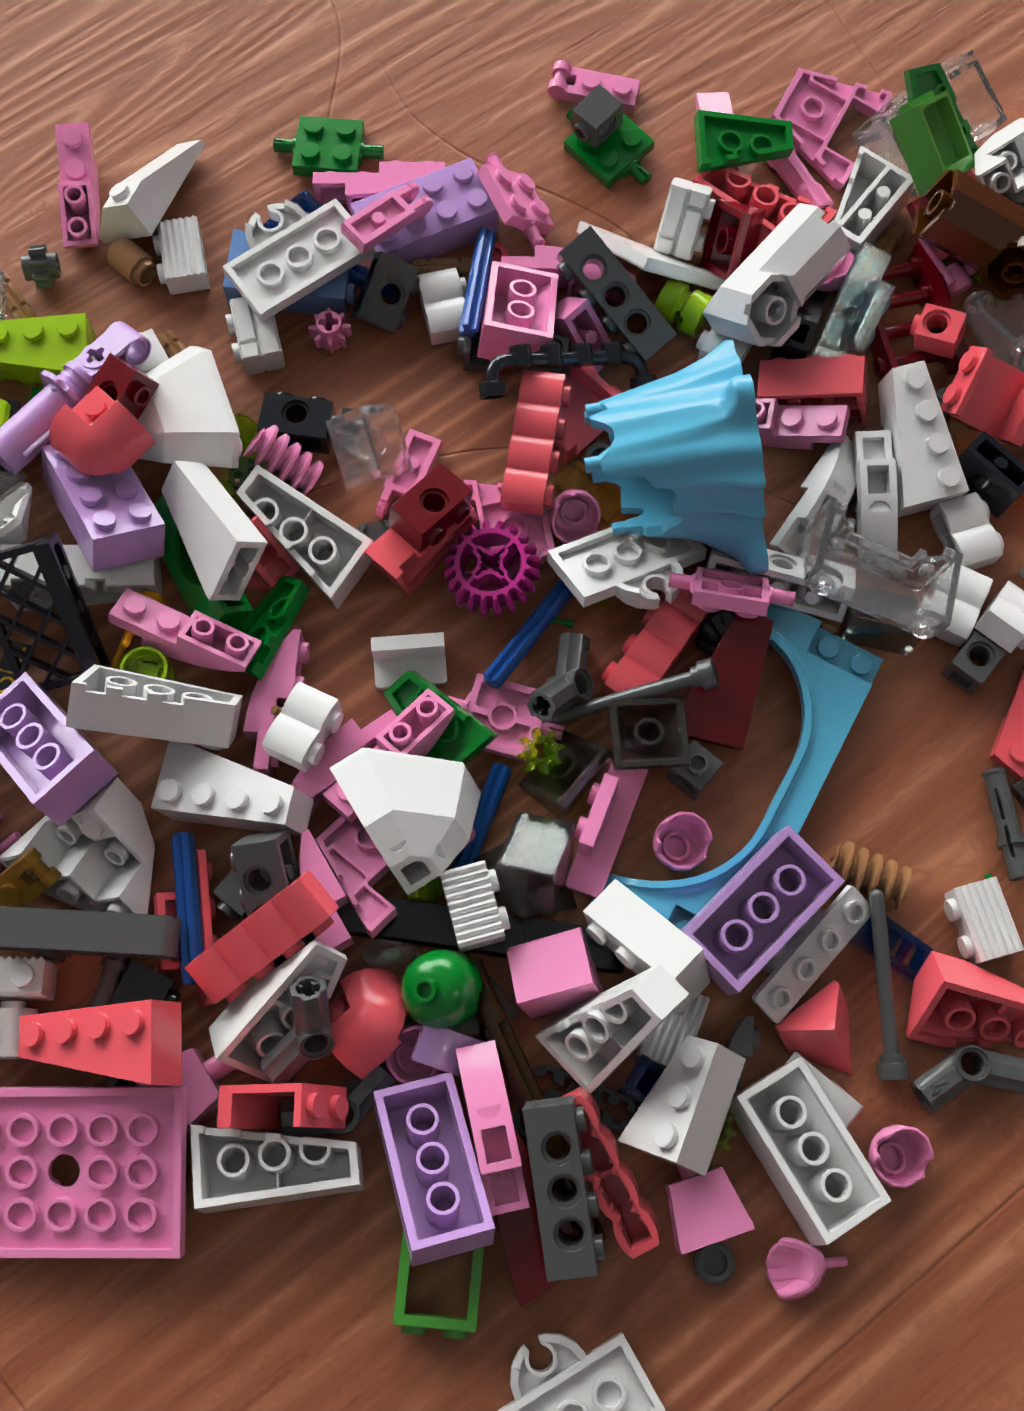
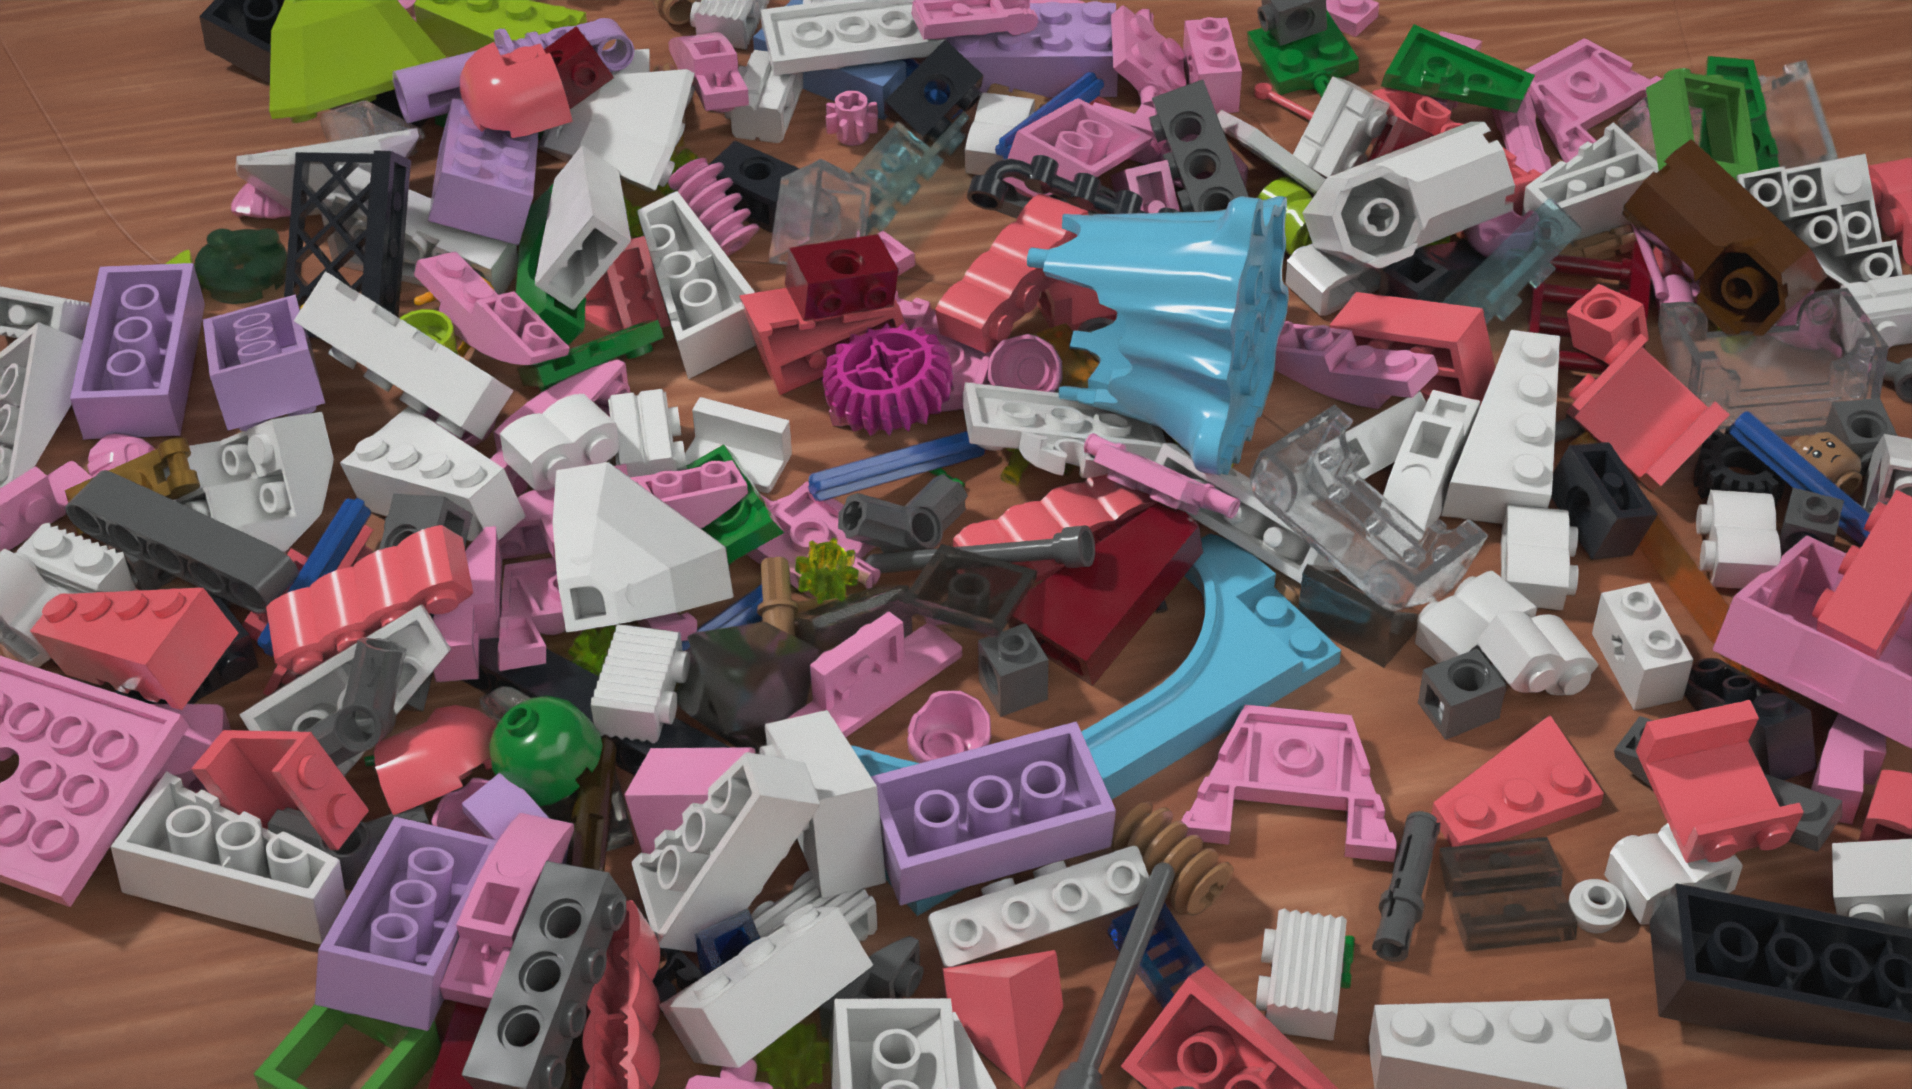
camera: 30 degrees right, 25 degrees down
none -> white brick [608,389,687,477]
none -> bright pink slope [668,32,749,112]
none -> medium nougat axle [757,557,798,661]
none -> clear light blue bracket [845,112,970,237]
none -> bright pink wing [1181,705,1397,862]
none -> bright pink brick [1183,17,1242,114]
none -> coral hinge [1254,82,1314,120]

